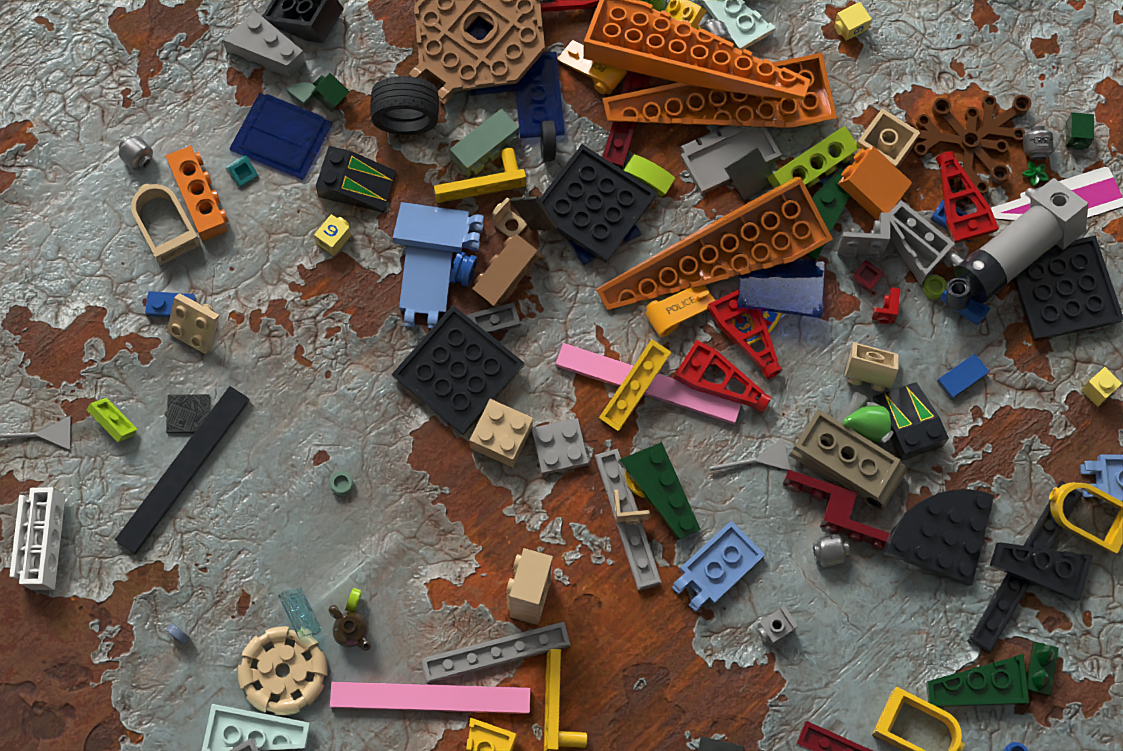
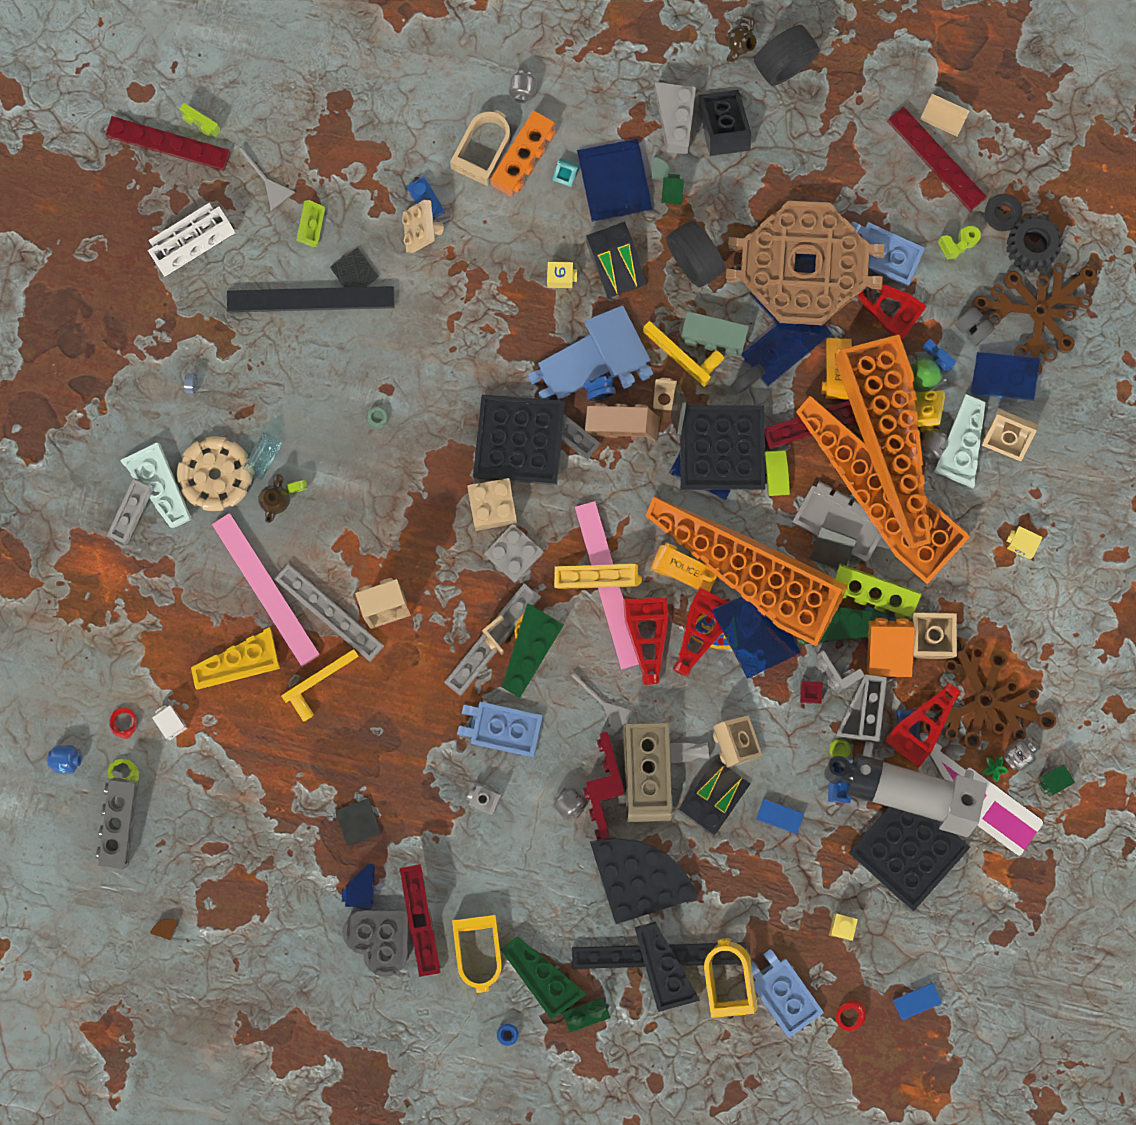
camera: 60 degrees right, 10 degrees up
bright green hat [842,402,893,443] -> none
red bracket [872,287,900,324] -> none

